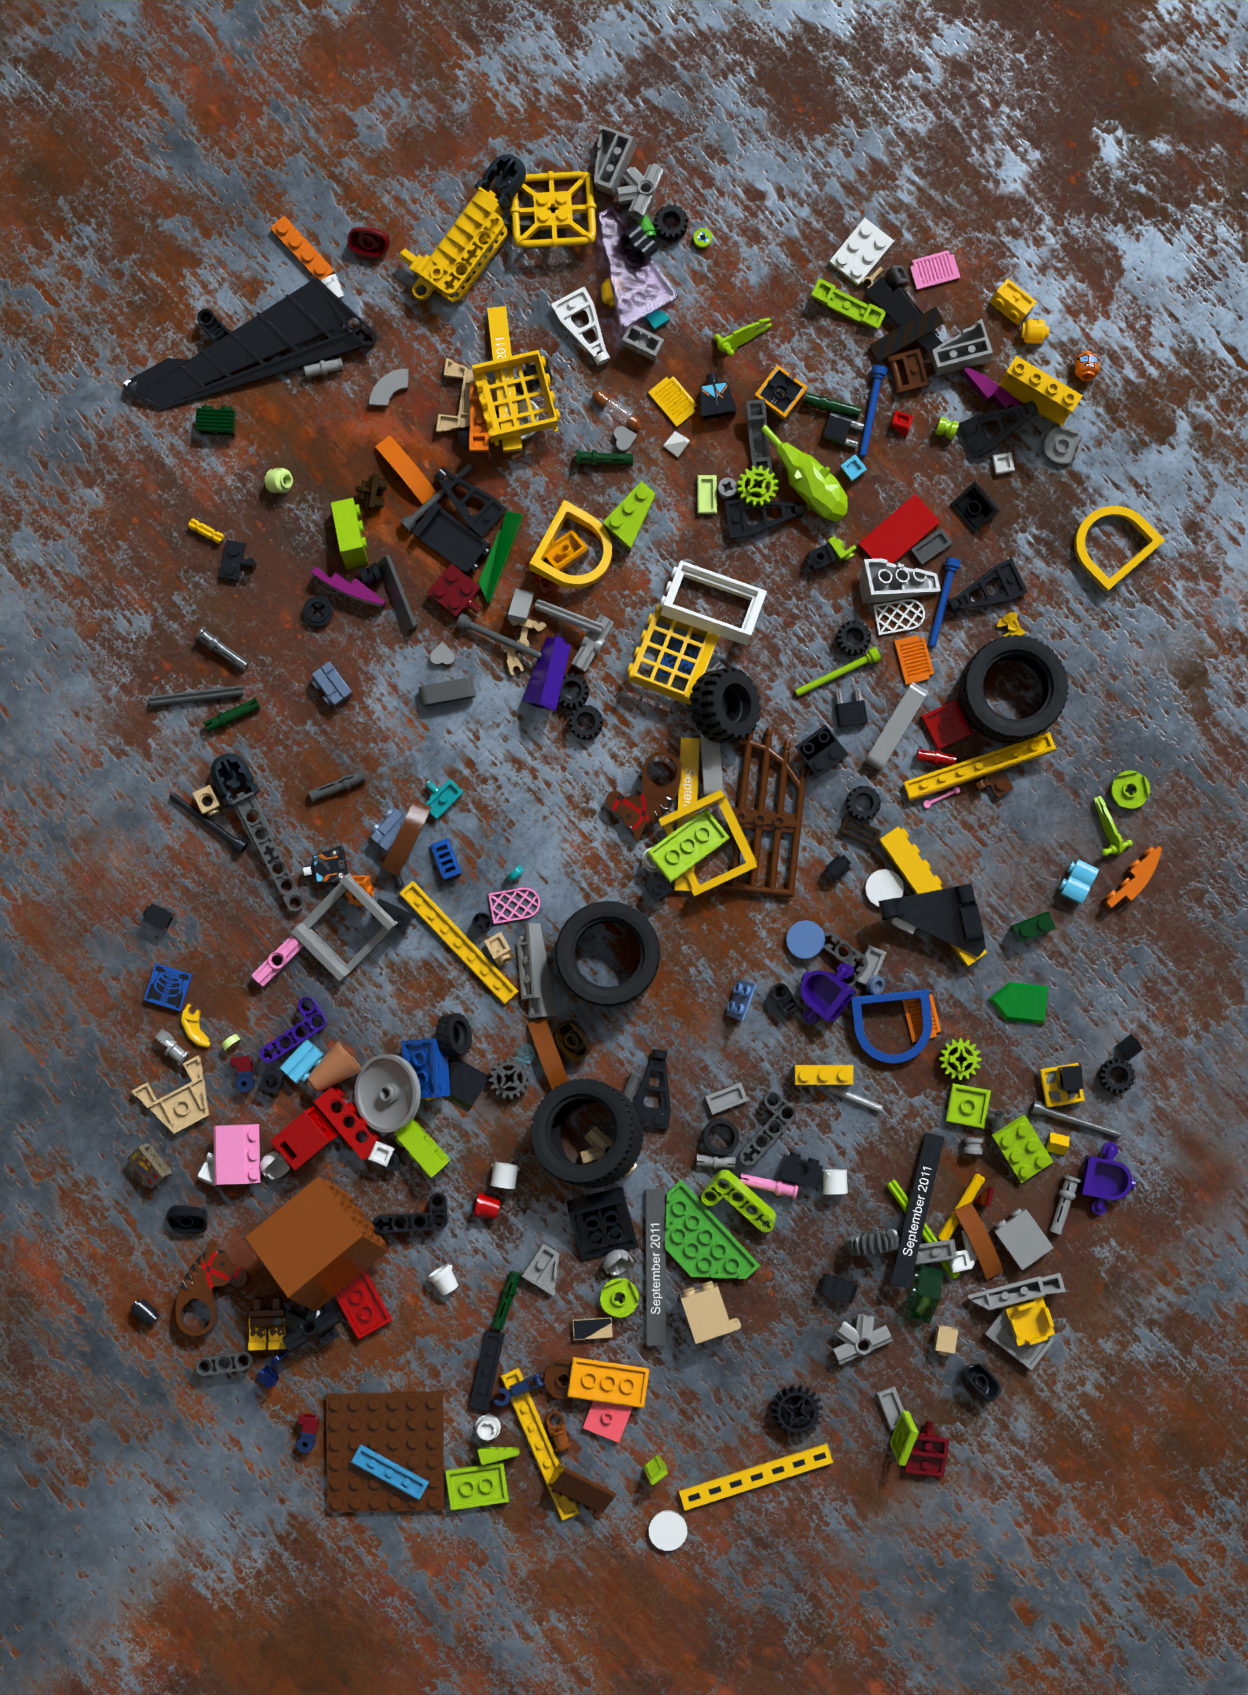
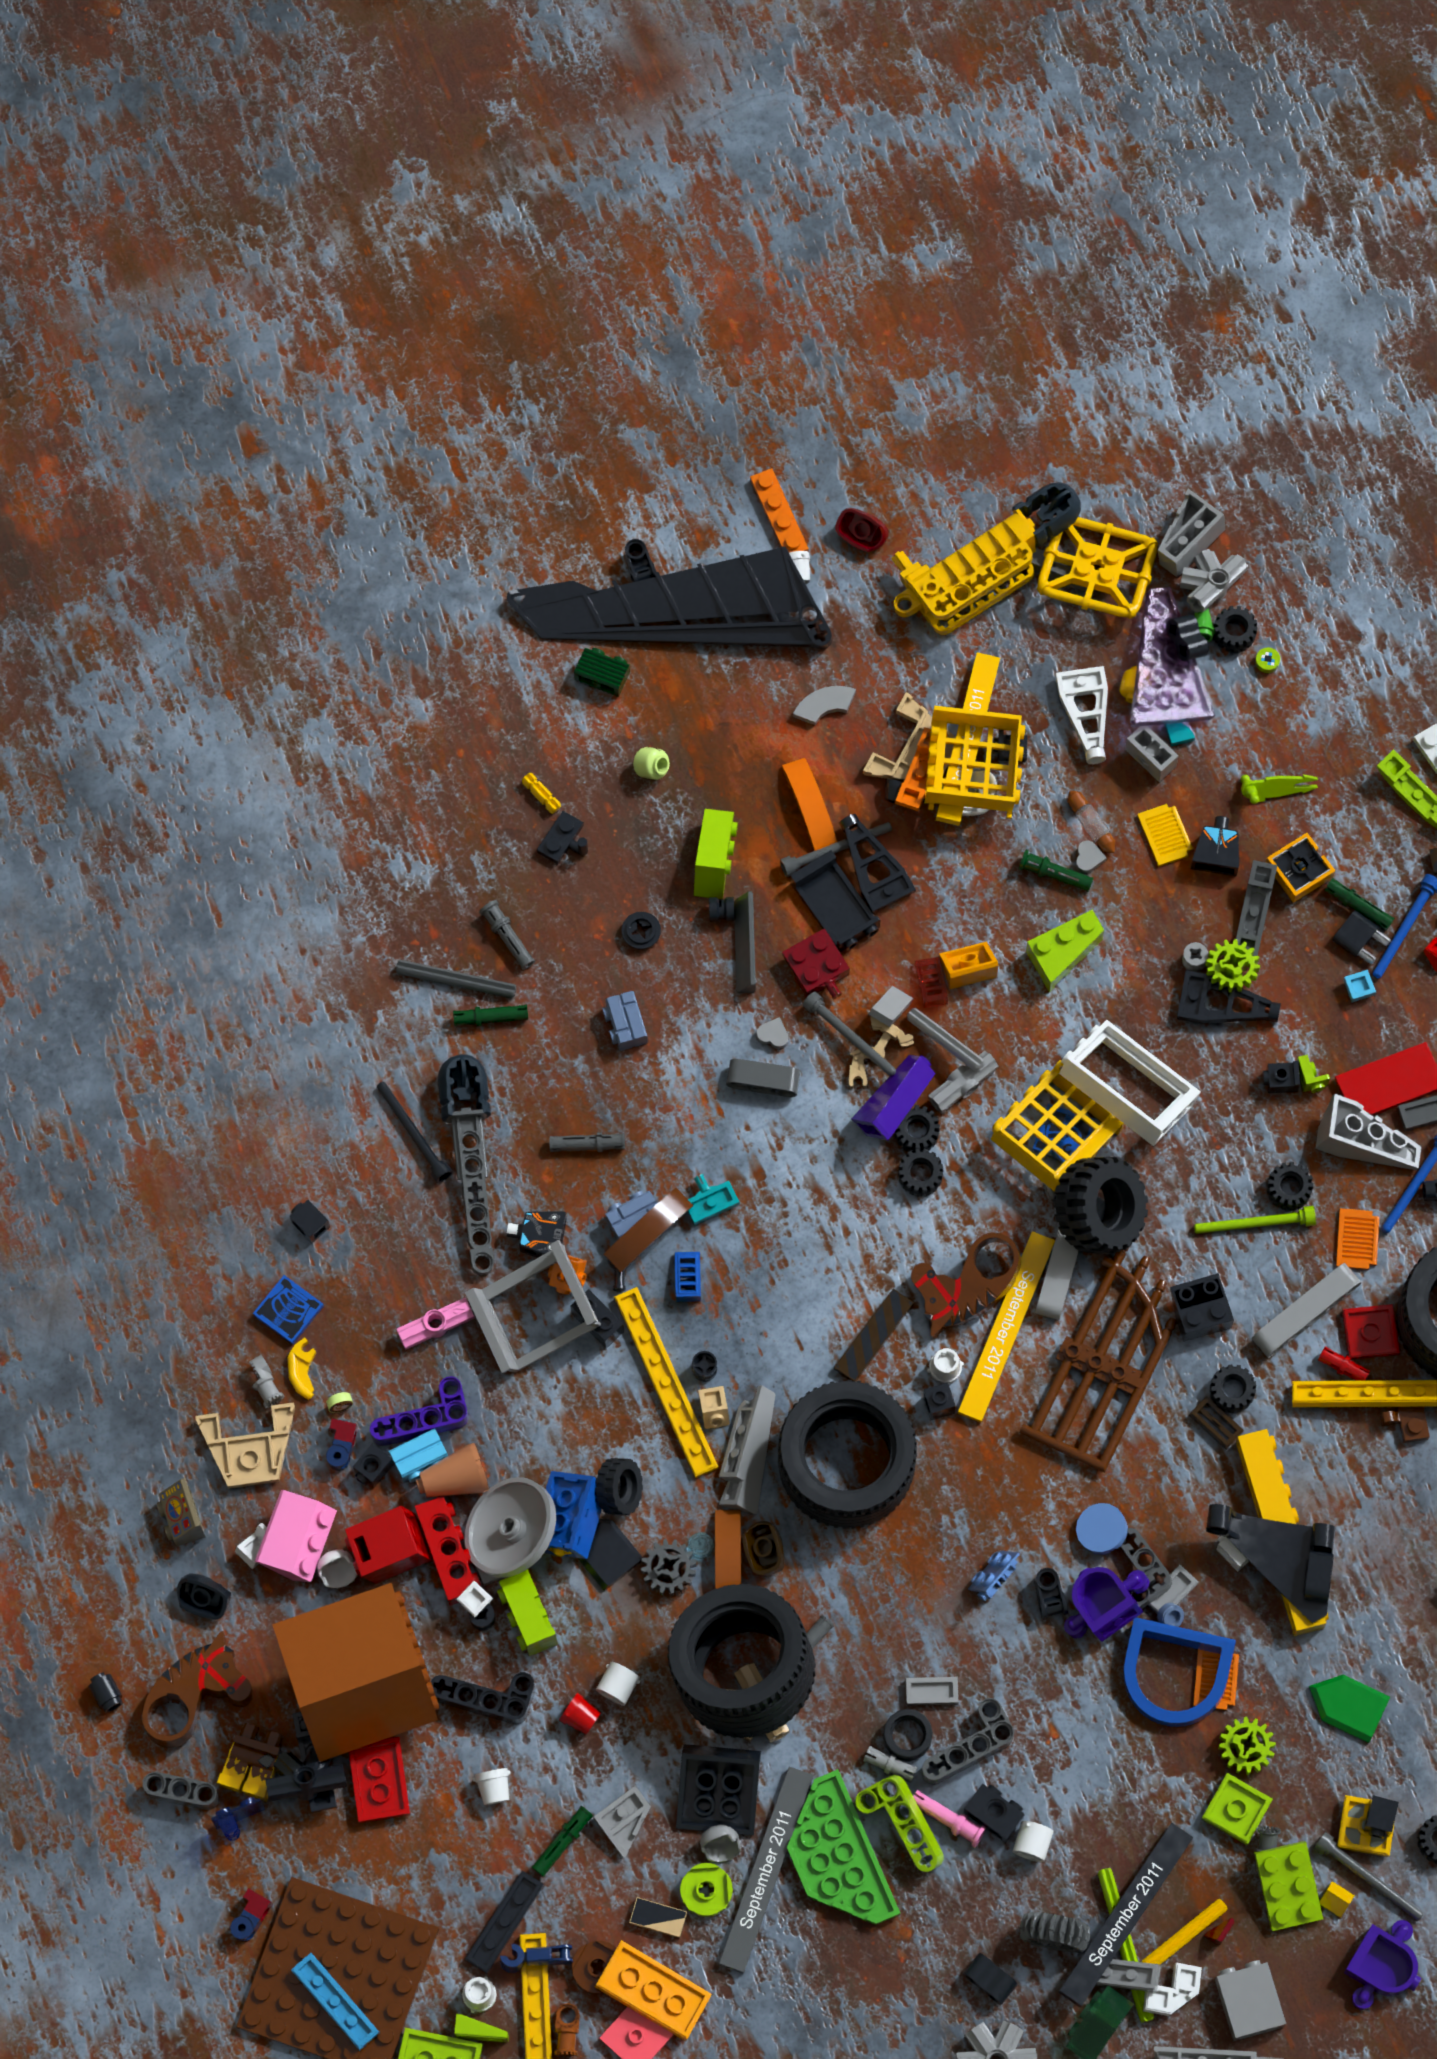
camera: 20 degrees right, 15 degrees down
tan brick [193,785,222,816] -> none
light grey pin [304,358,344,378] -> none
magenta slope [311,567,387,607] -> none
dark brown hips [355,473,388,511] -> none
green wedge [478,511,524,605] -> none
bright pink window [488,888,540,924] -> none
teal tile [506,864,524,882] -> none
yellow window [529,500,612,589] -> none
black plate [633,1049,671,1129] -> none
lime tile [646,808,730,884] -> none
yellow piece [658,790,757,896] -> none
white slope [663,431,690,457] -> none
tan container [680,1281,741,1344] -> none
yellowish green tile [697,475,717,514] -> none
lime piece [760,425,848,522] -> none
yellow arch [794,1065,854,1085] -> none
black brick [823,855,851,883] -> none
light grey bar [826,1085,883,1113] -> none
black piece [835,688,868,728] -> none
white tile [865,869,904,907] -> none
white window [873,599,925,635] -> none
bright pink hinge [923,786,960,808] -> none
dark orange slope [953,1202,1003,1280] -> none
light grey wheel [963,1137,983,1154] -> none
dark green brick [1010,911,1055,943] -> none
light grey pin [1049,1174,1081,1234] -> none
none -> tile [834,1288,914,1382]

